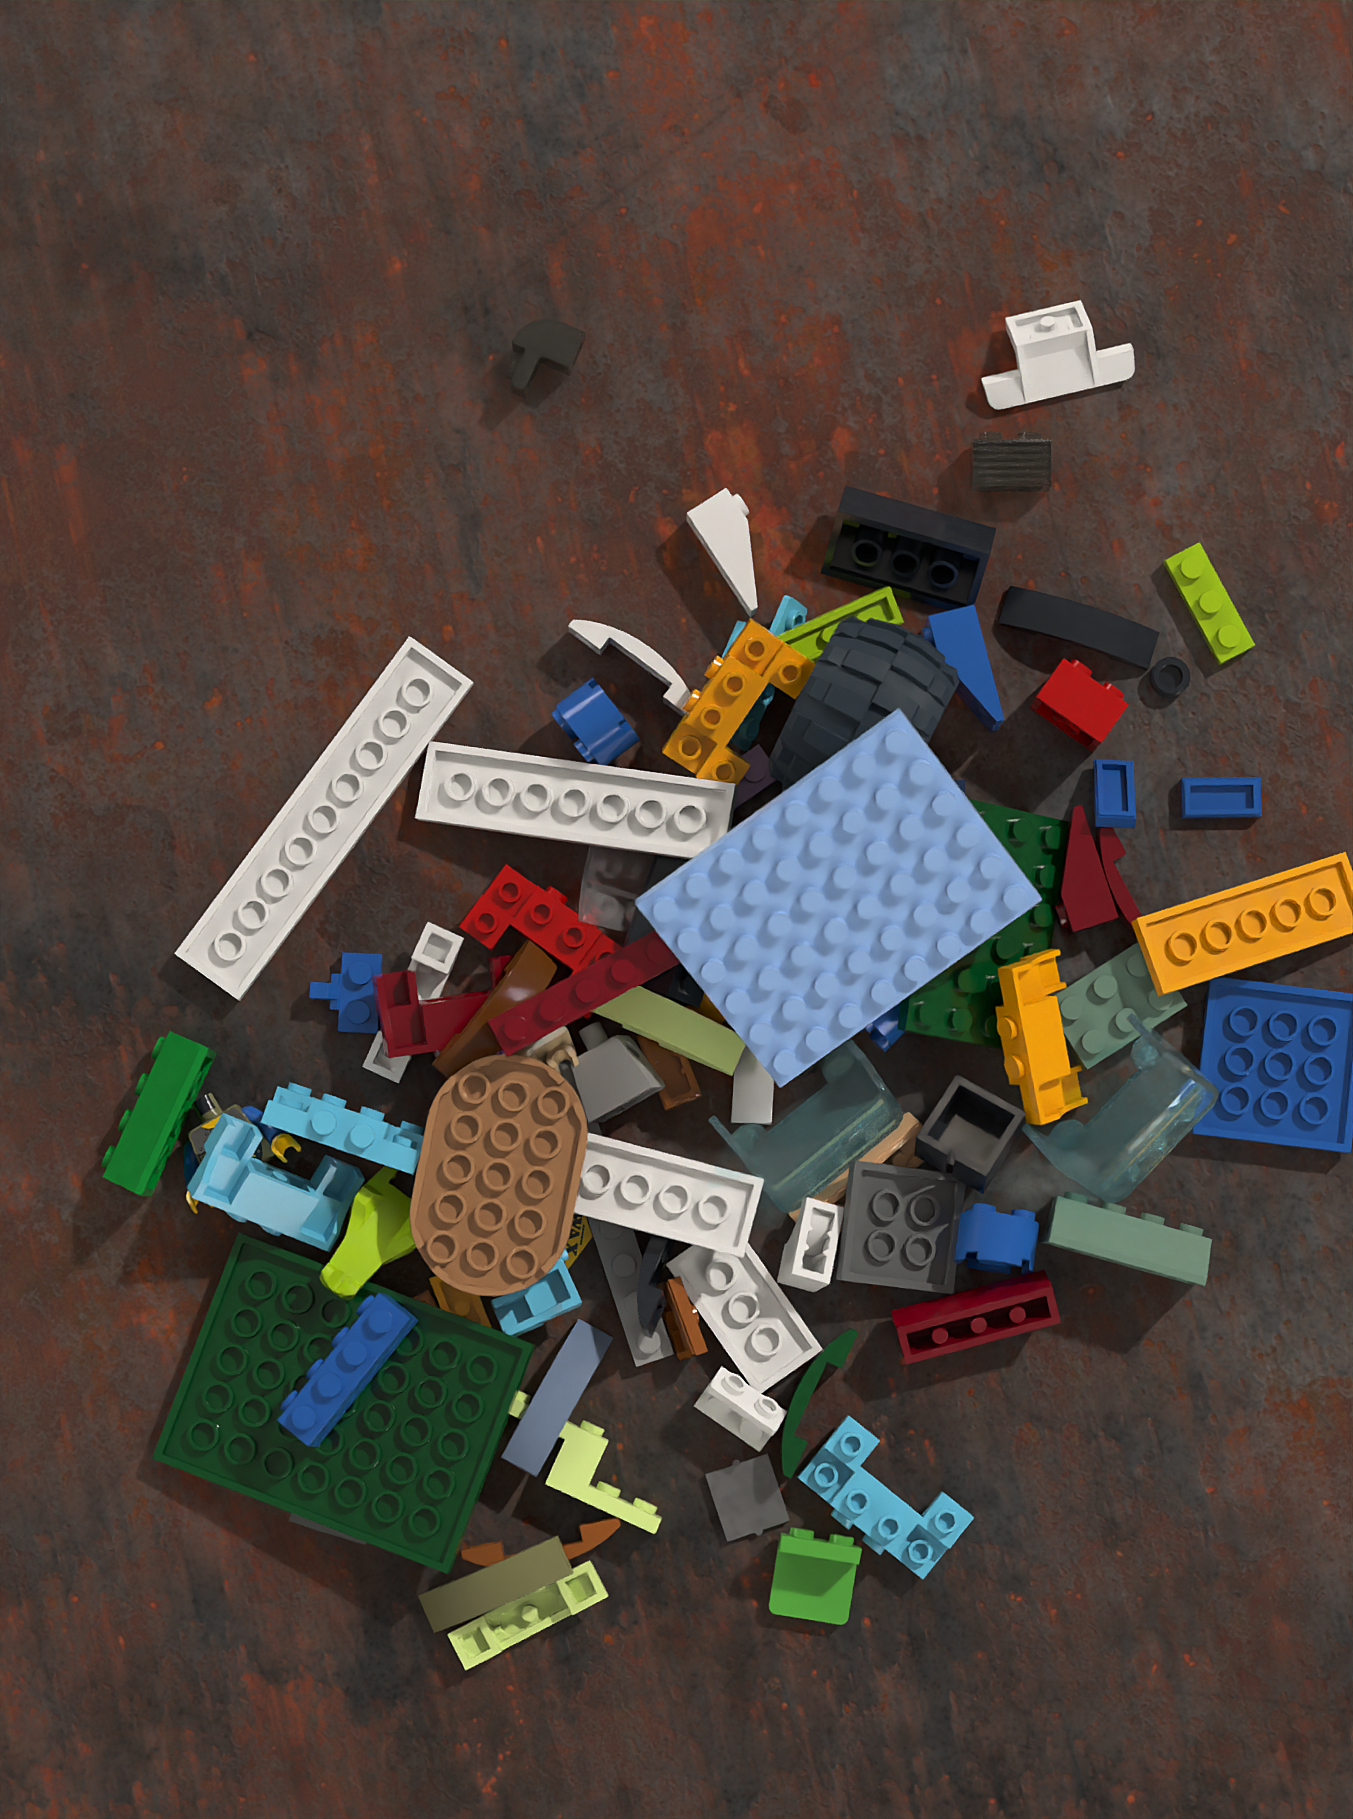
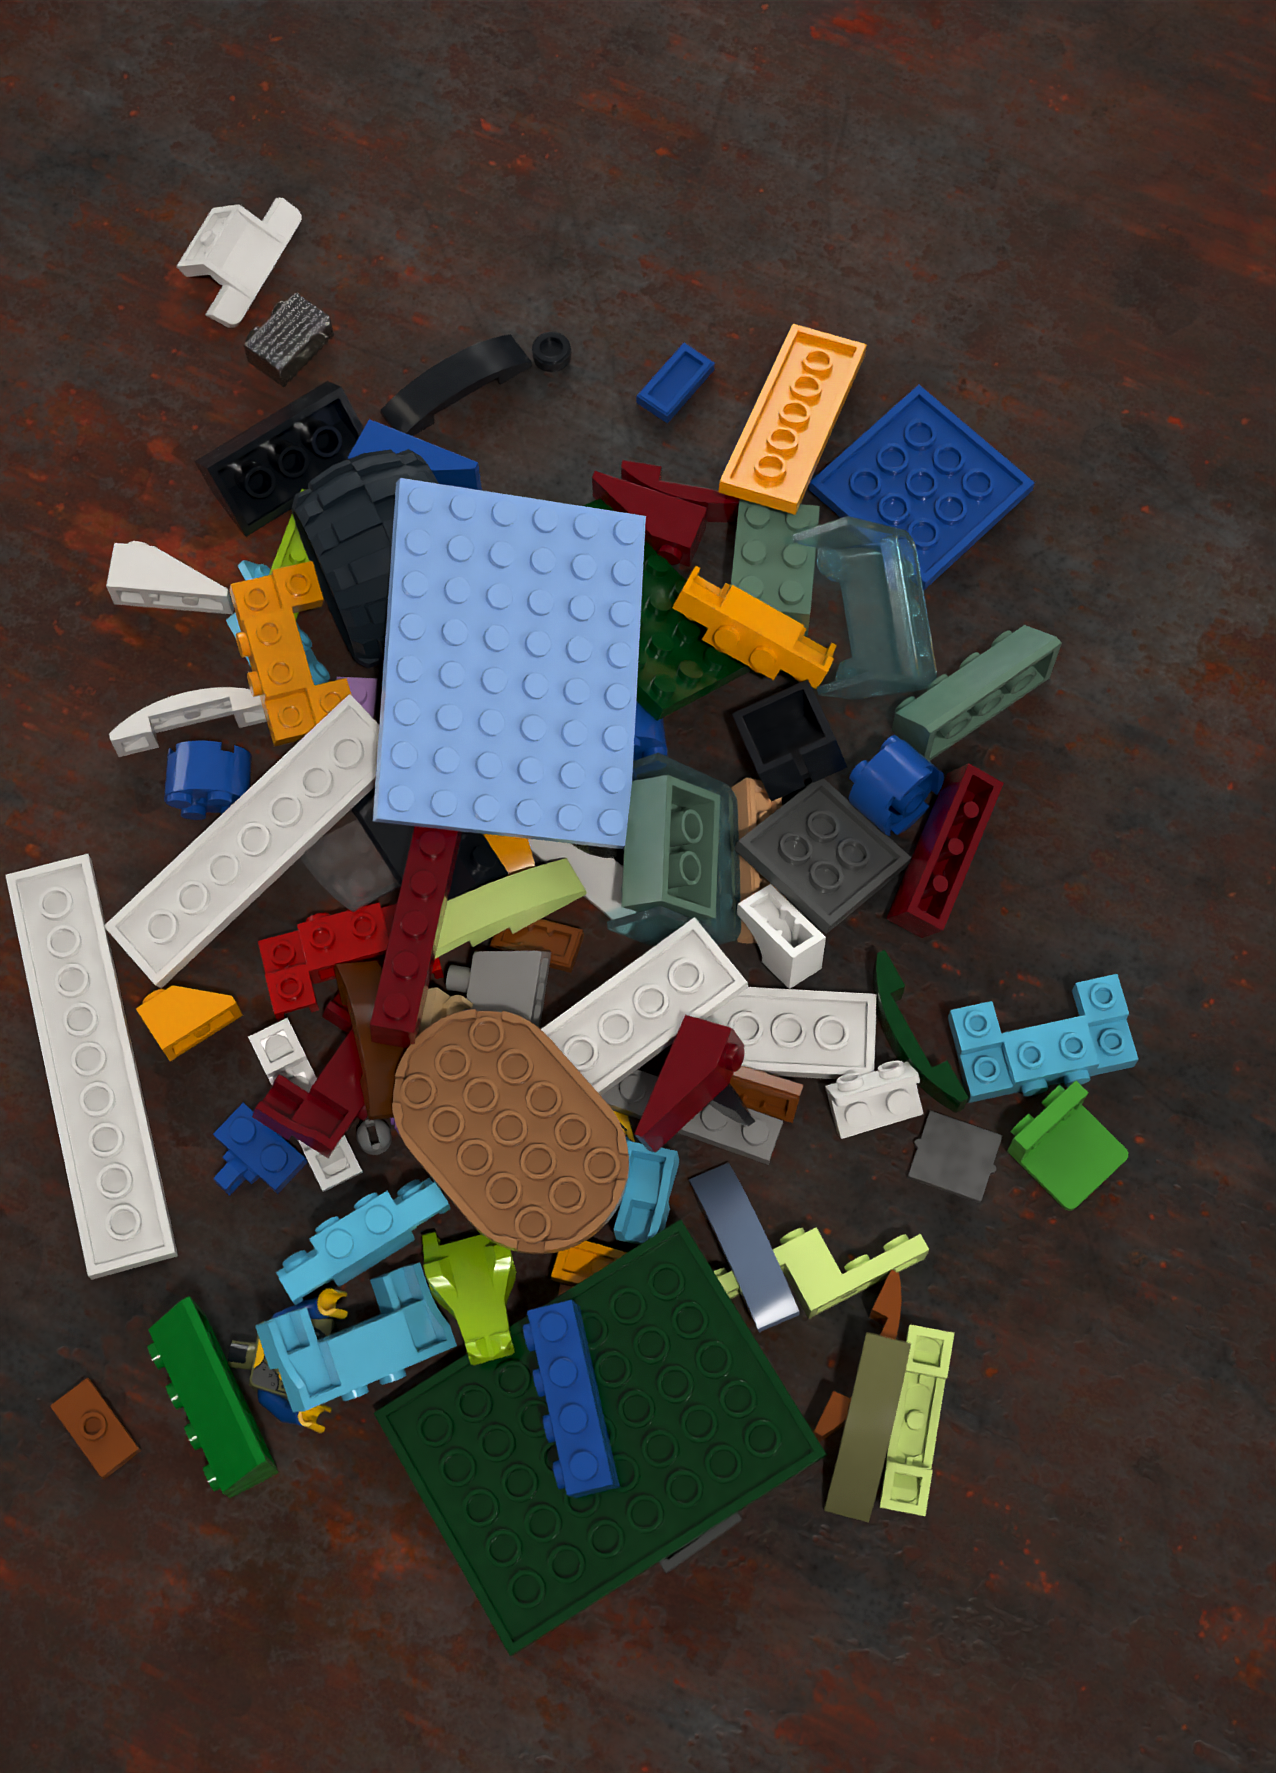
camera: 45 degrees left, 15 degrees down
red brick [1029,659,1129,753] -> none
blue tile [1092,759,1136,828] -> none
lime plate [1163,542,1255,665] -> none
none -> dark orange plate [50,1378,141,1479]
none -> light orange slope [136,985,243,1061]
none -> light grey hinge [356,1119,392,1155]
none -> sand green brick [621,775,720,924]
none -> dark red slope [634,1015,745,1153]

